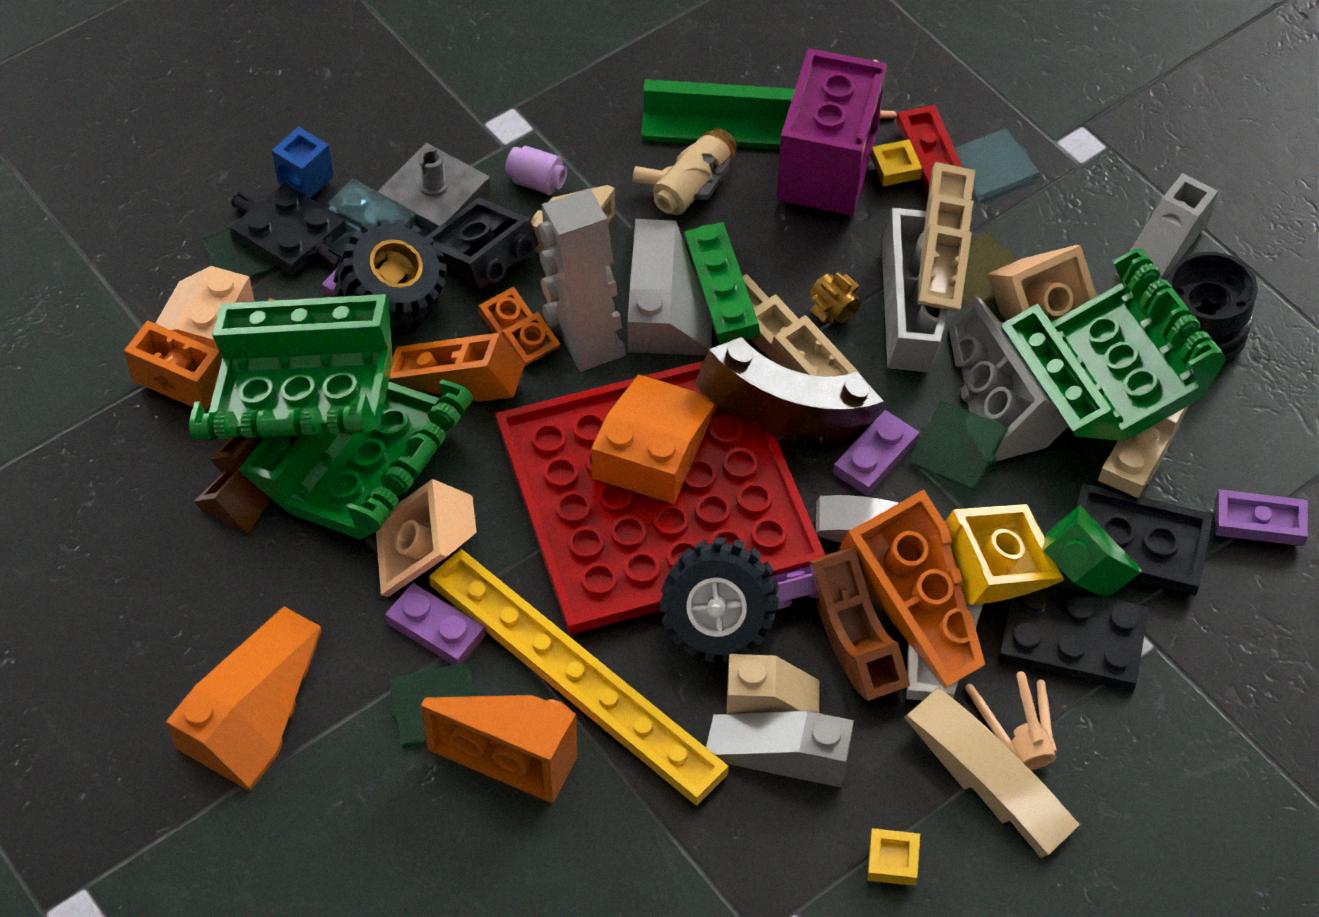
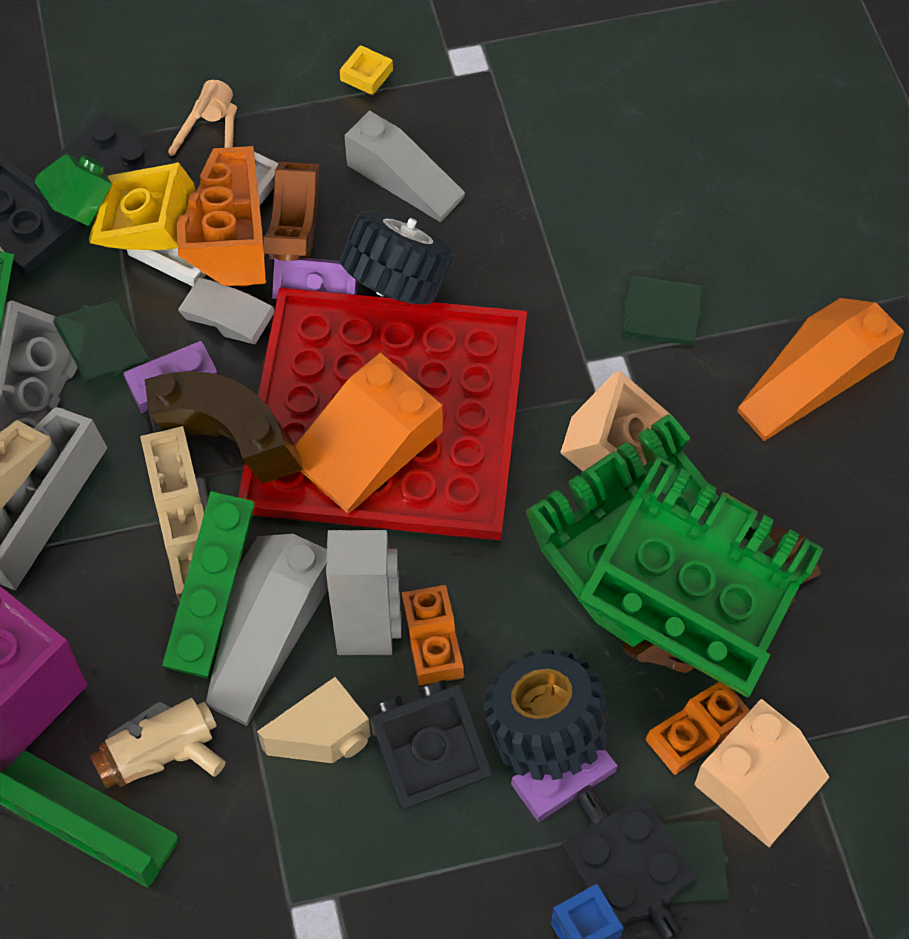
camera: 155 degrees left, 5 degrees up
orange brick [124,320,222,412] -> none
clear light blue plate [327,178,417,231] -> none
flat silver tile [378,142,490,232] -> none
medium lavender plate [385,583,486,668] -> none
orange slope [389,332,525,402] -> none
orange slope [421,695,578,803] -> none
yellow plate [429,549,729,806] -> none
lavender brick [505,146,567,195] -> none
tan slope [727,654,819,714] -> none
pearl gold gear [810,273,861,324] -> none
tan slope [904,687,1080,857] -> none

